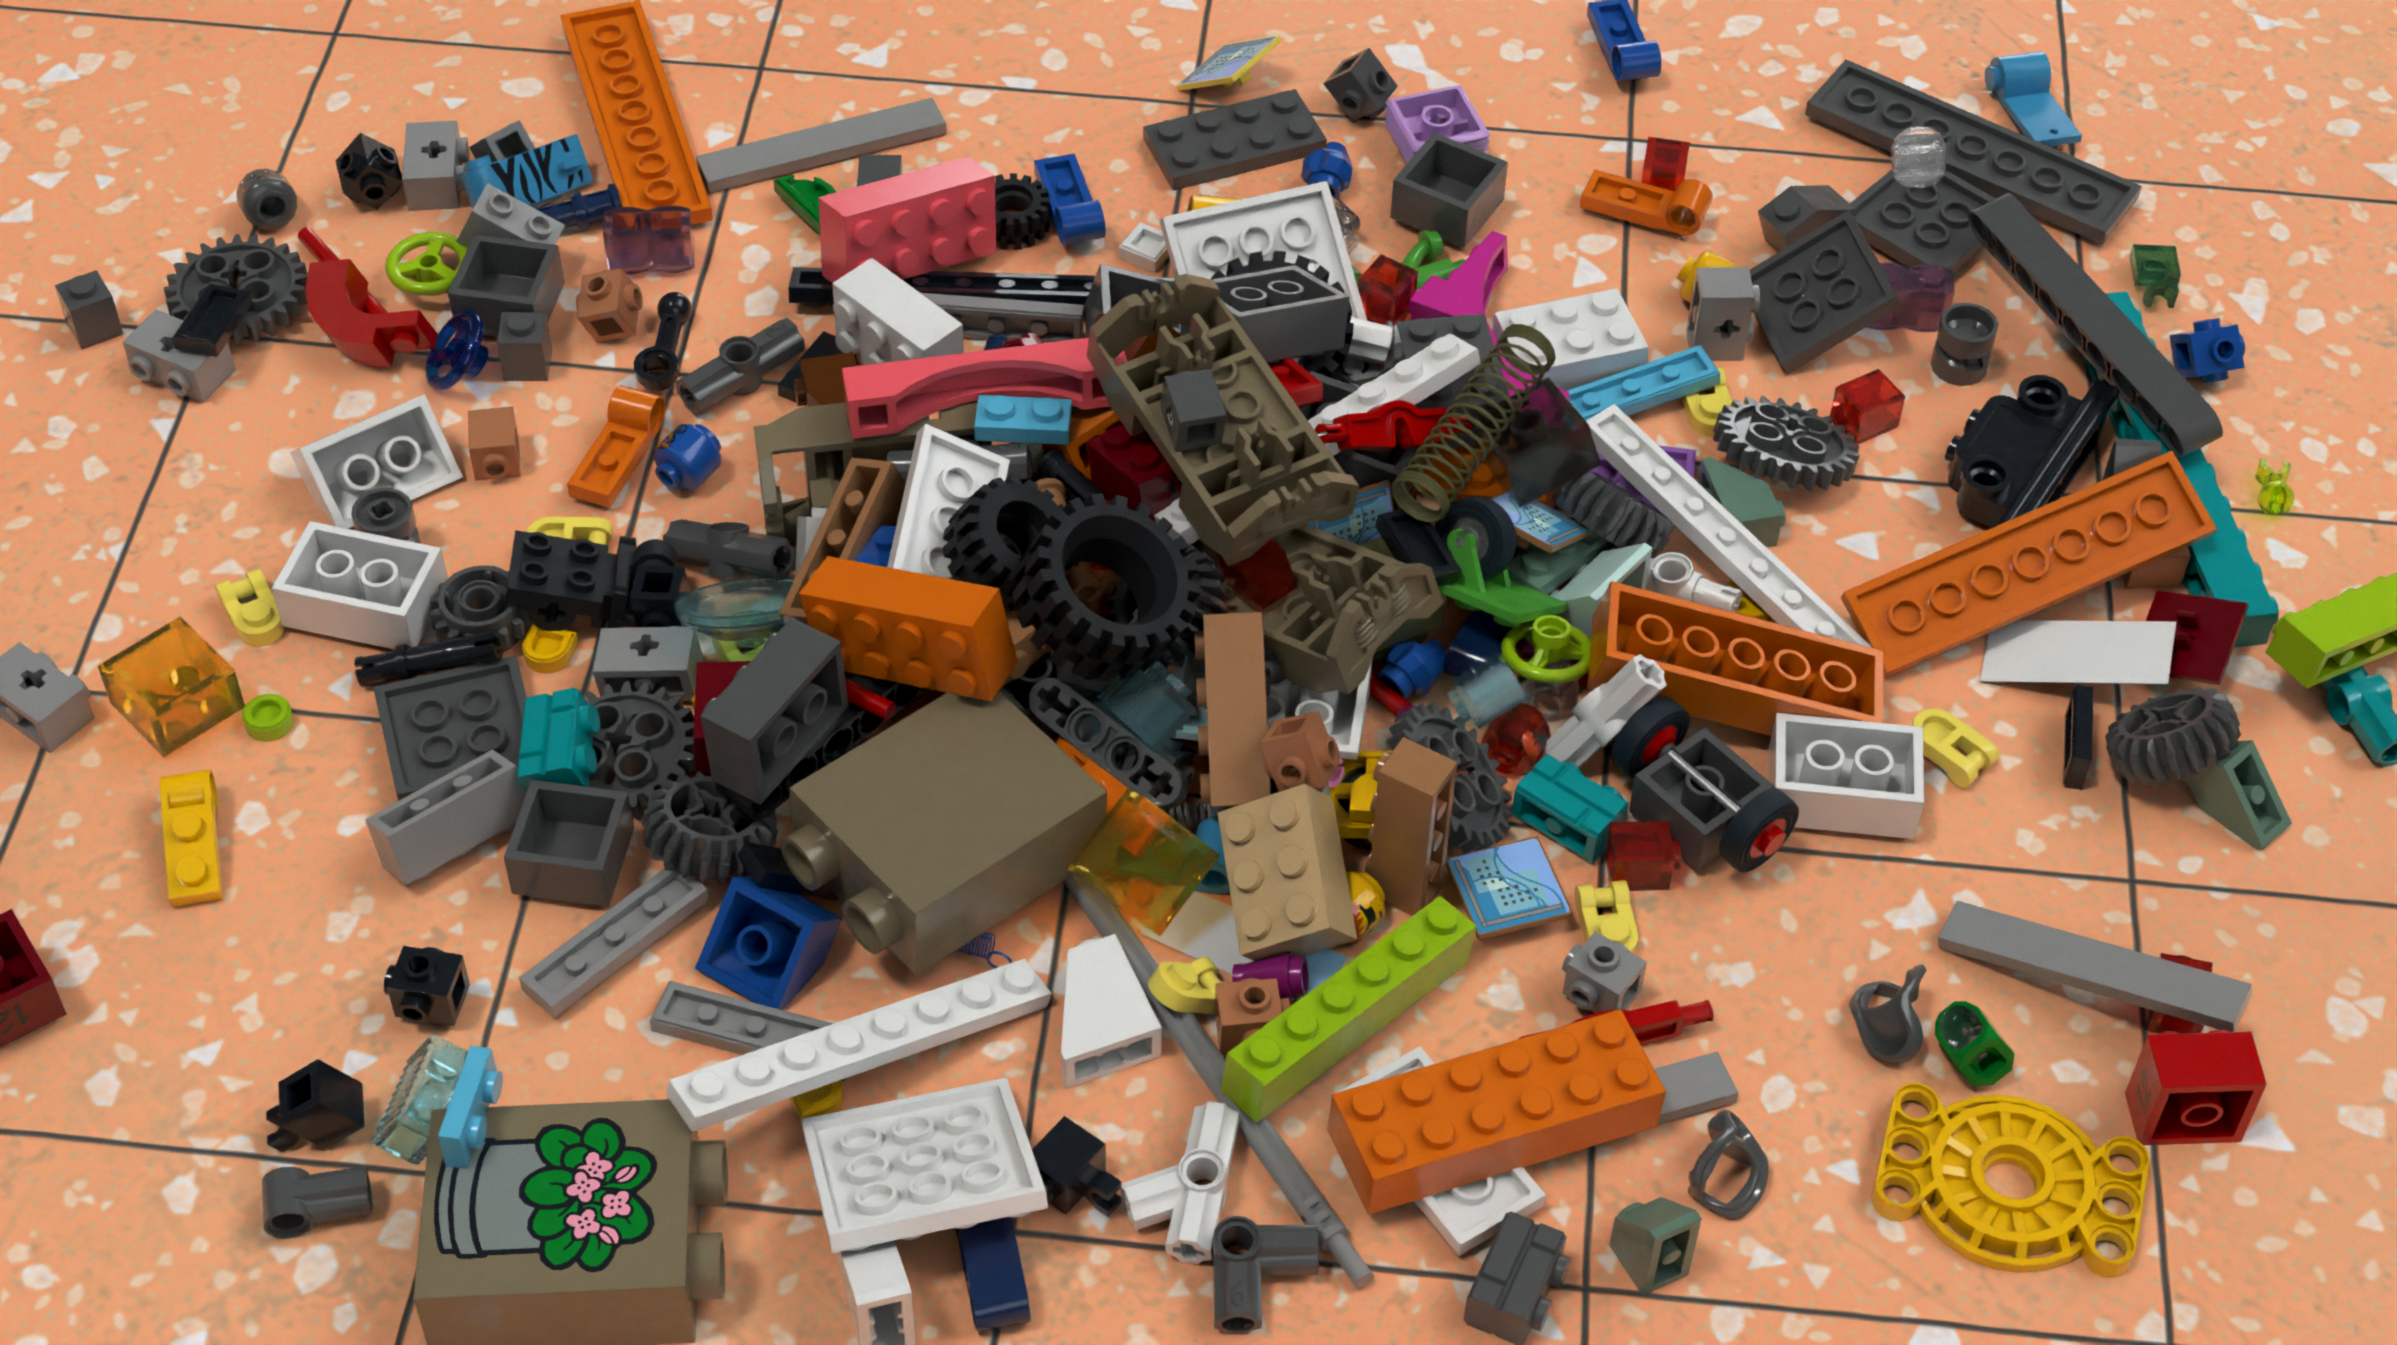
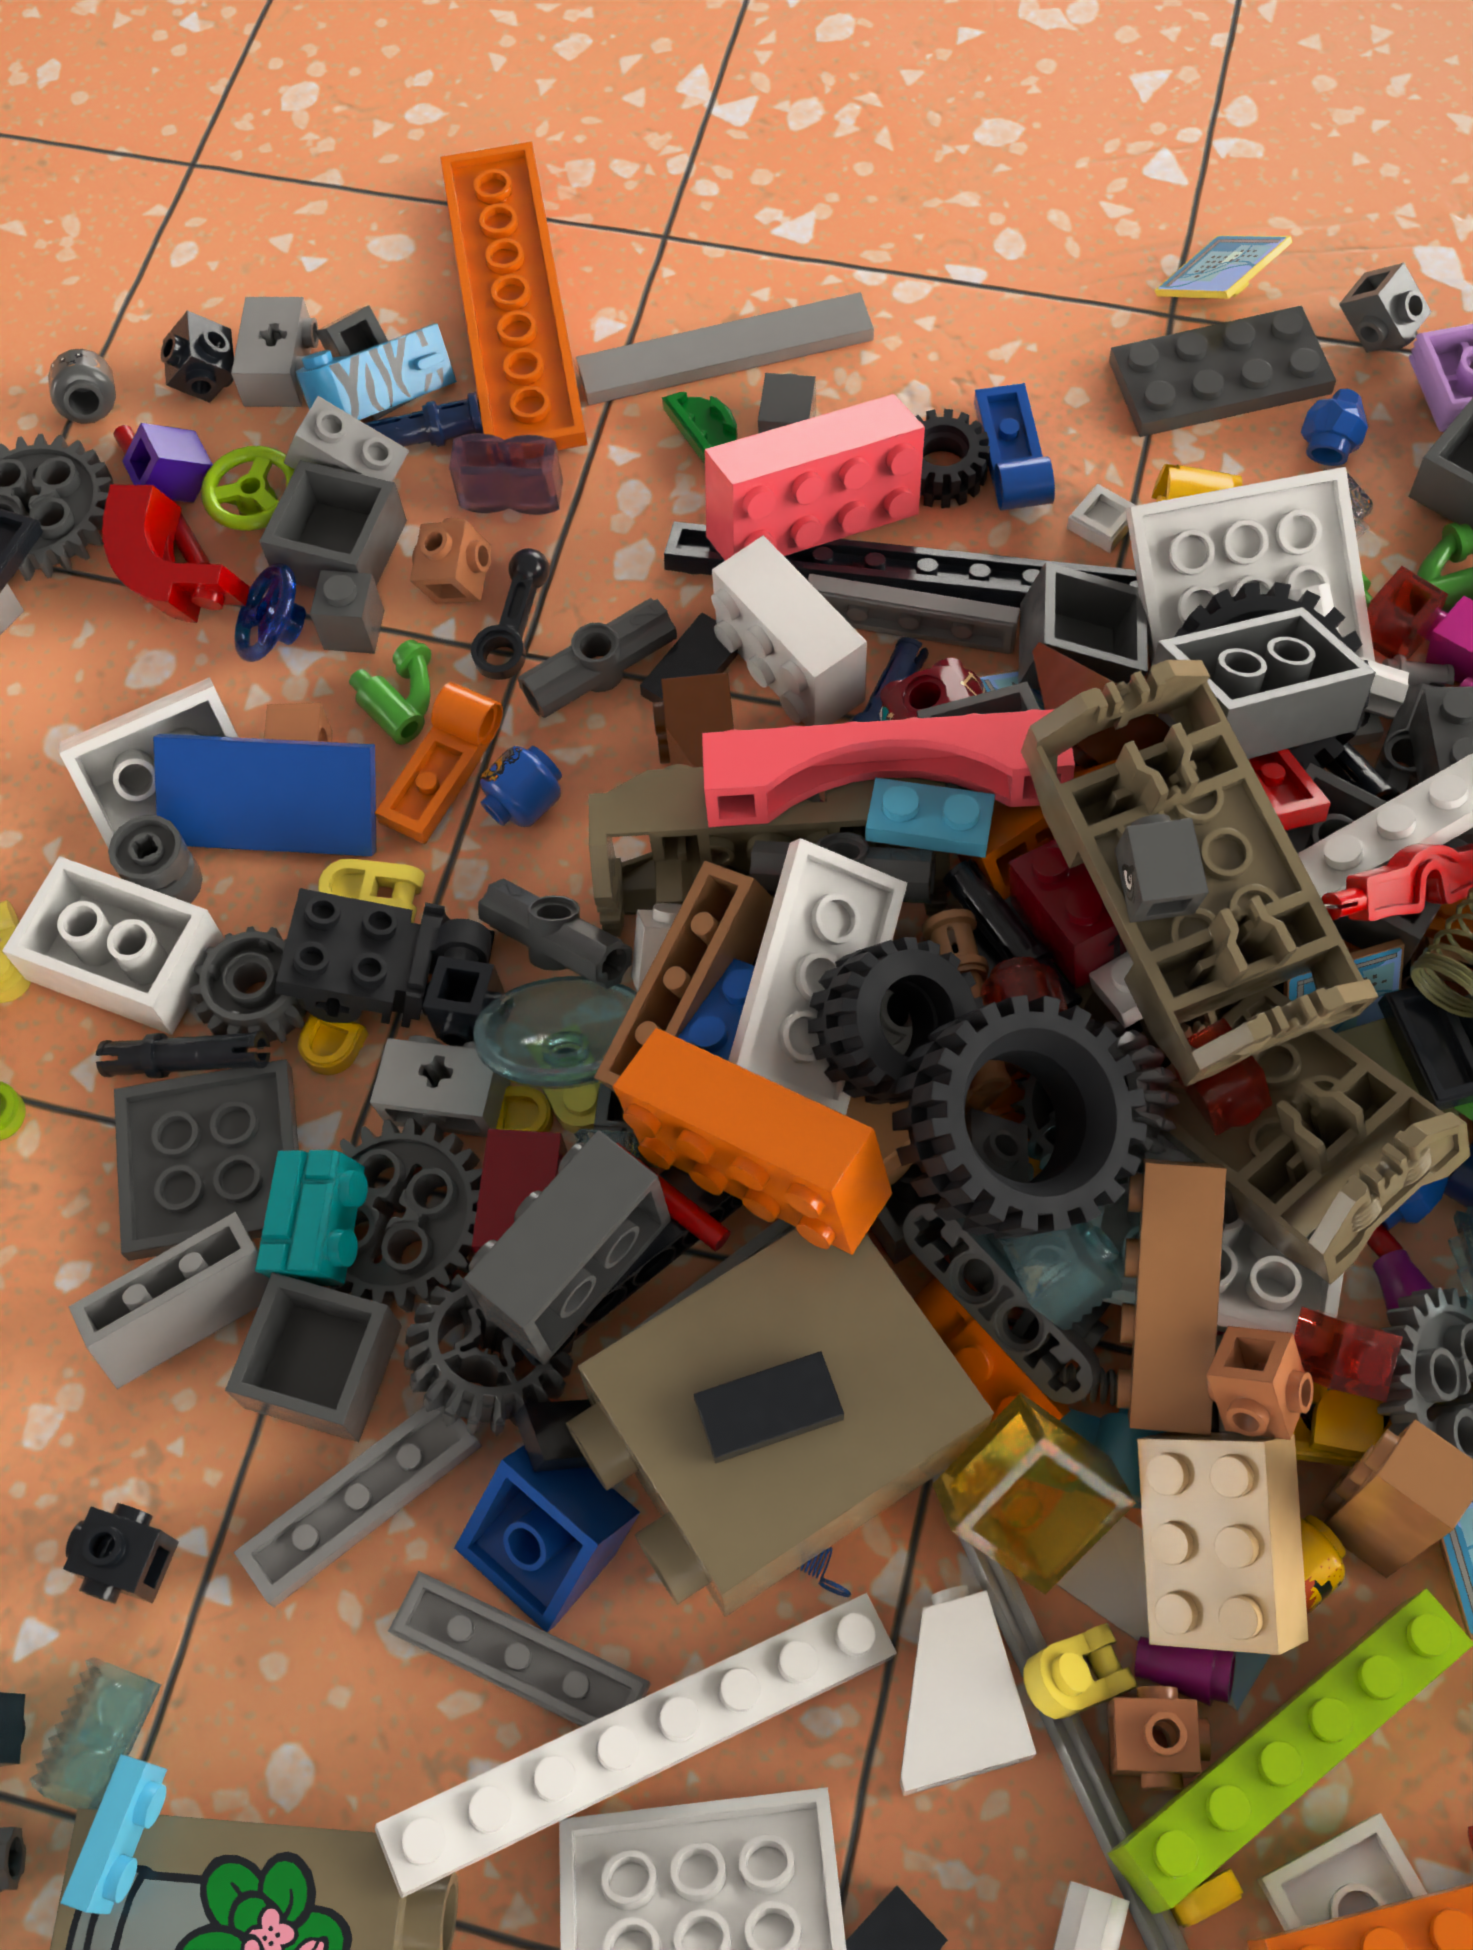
camera: 15 degrees right, 15 degrees up
none -> dark purple brick [122,423,213,503]
none -> blue tile [153,734,377,856]
none -> bright green plant [349,640,431,745]
none -> black tile [693,1351,844,1464]
none -> yellow tile [1170,1868,1244,1928]
none -> clear red brick [1294,1306,1403,1402]

